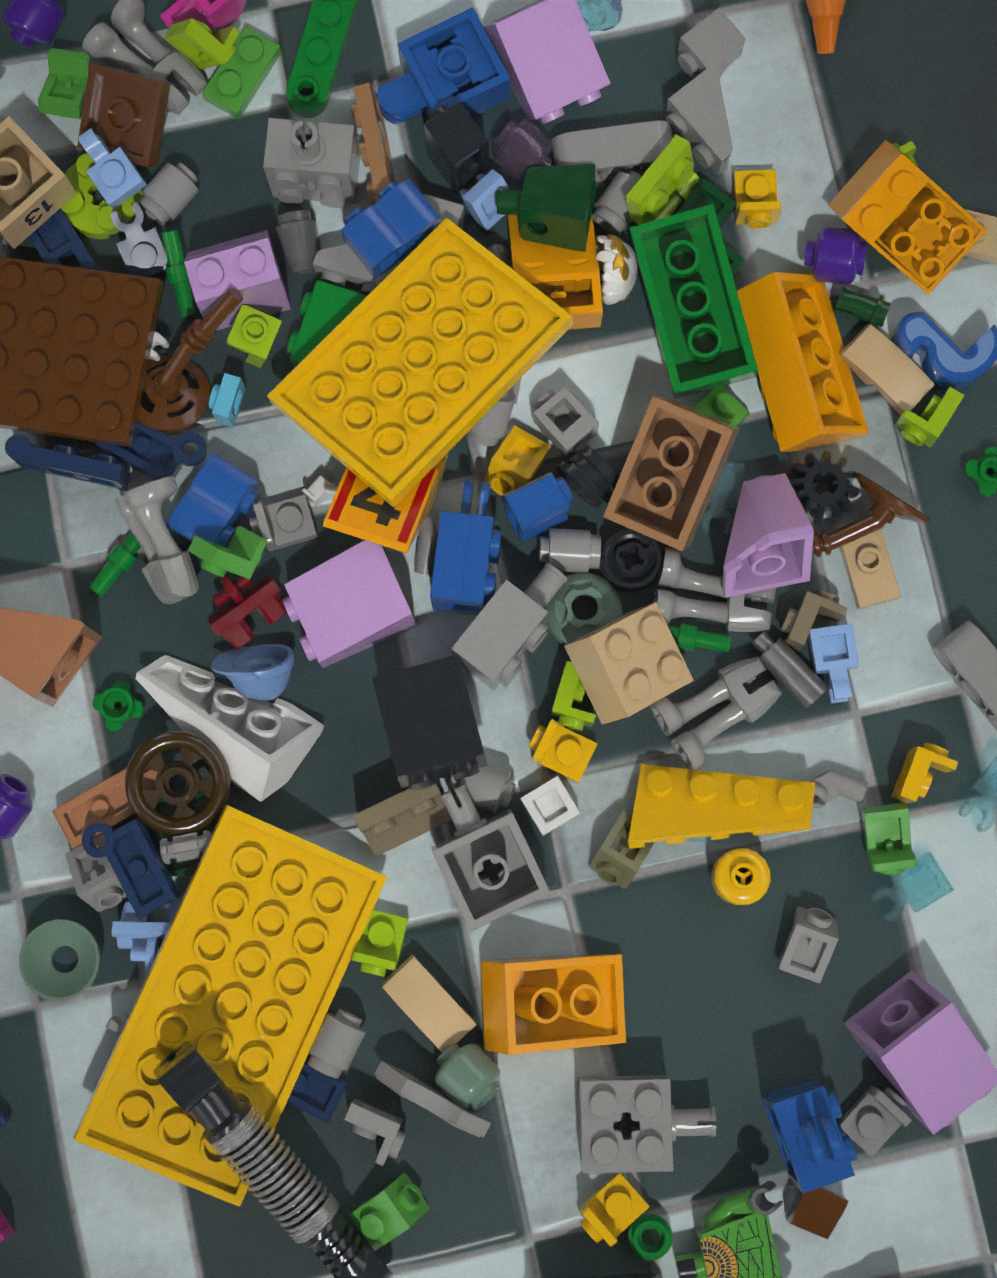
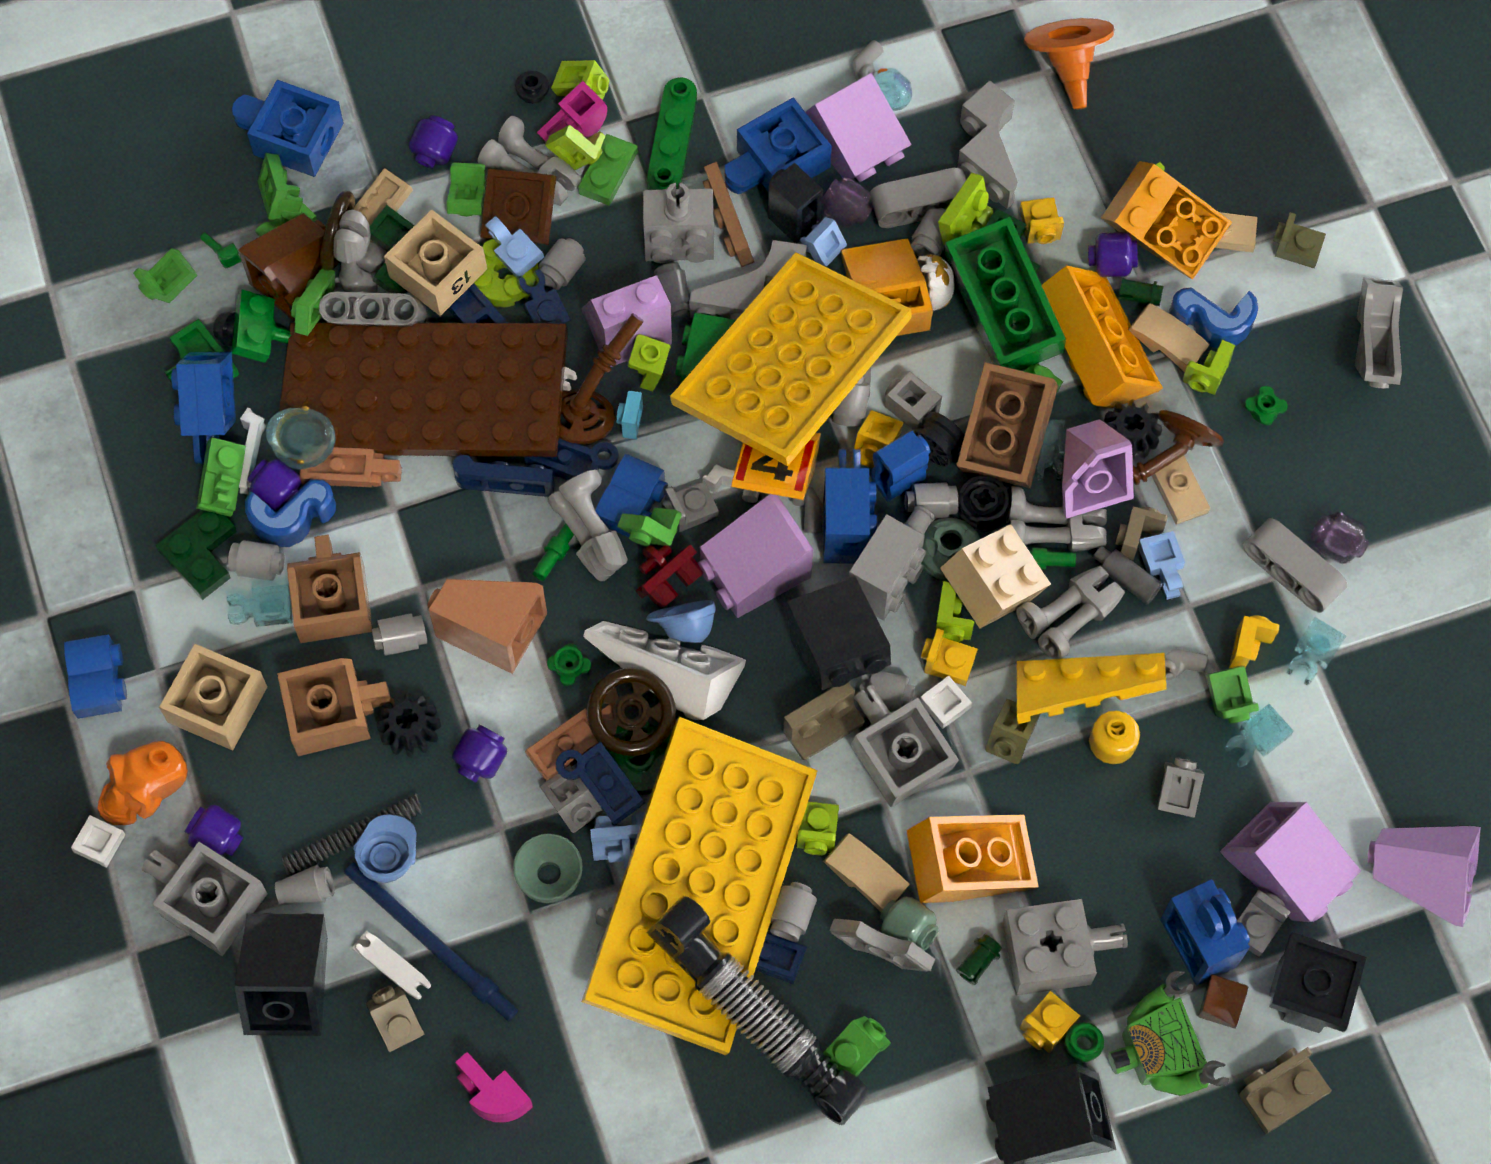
camera: 10 degrees left, 15 degrees down
light grey piece [160,830,212,864] -> none
green bar [161,230,197,317] -> none
blue brick [341,179,441,278] -> none
light grey bracket [344,1098,406,1166] -> none
dark green torso [497,164,596,252] -> none
none -> dark green pin [956,934,1002,985]
none -> black panel [1269,932,1367,1033]

